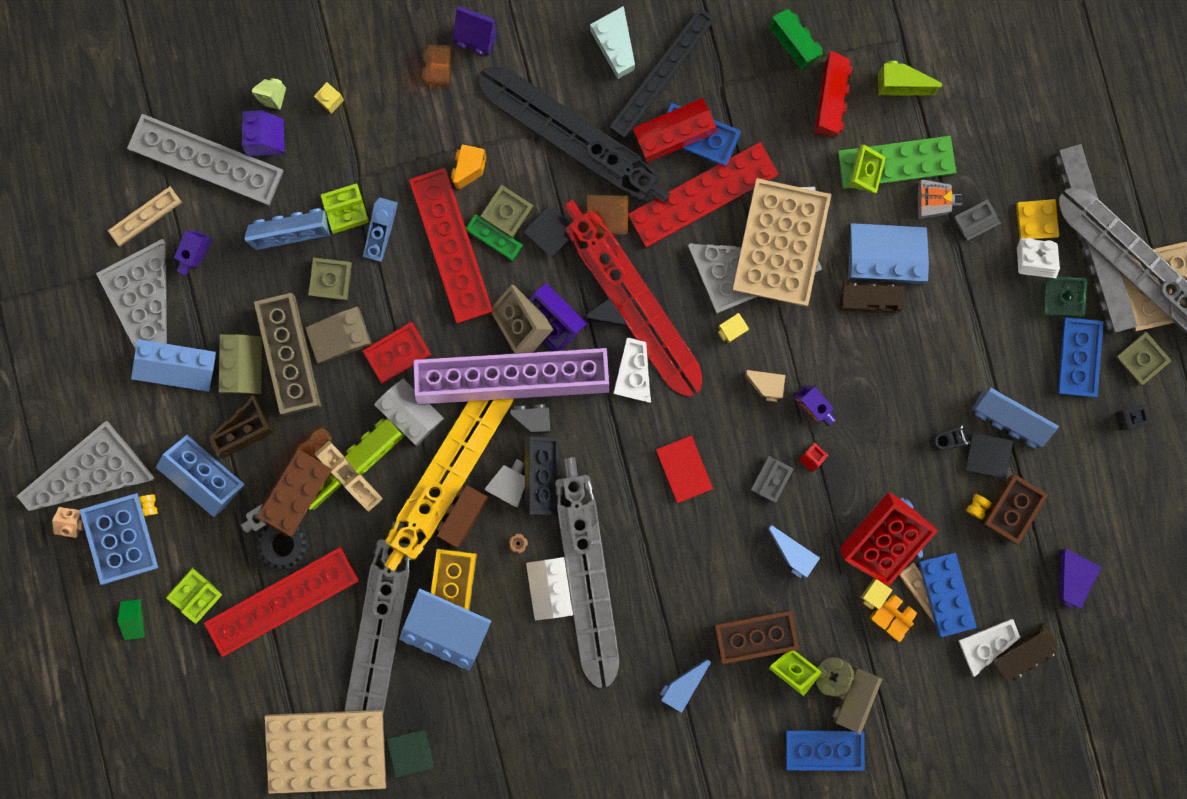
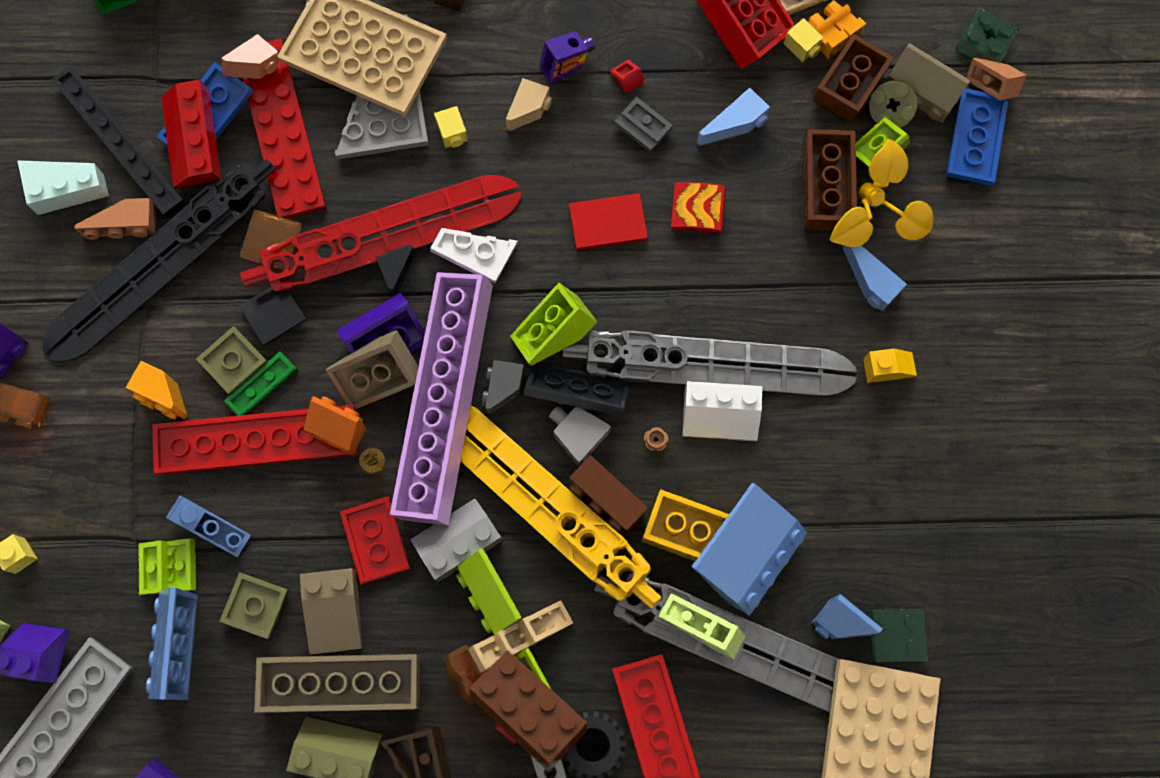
camera: 75 degrees left, 10 degrees down
none -> nougat slope [75,198,157,239]
none -> nougat slope [222,34,278,79]
none -> orange slope [304,396,367,456]
none -> clear yellow cone [359,448,385,473]
none -> lime slope [510,283,597,365]
none -> yellowish green slope [659,593,746,659]
none -> slope [671,182,726,233]
none -> medium blue slope [812,594,882,639]
none -> reddish brown brick [813,34,894,124]
none -> yellow plant [830,139,933,247]
none -> yellow slope [863,349,917,383]
none -> clear green brick [955,7,1020,63]
none -> nougat slope [966,58,1026,101]

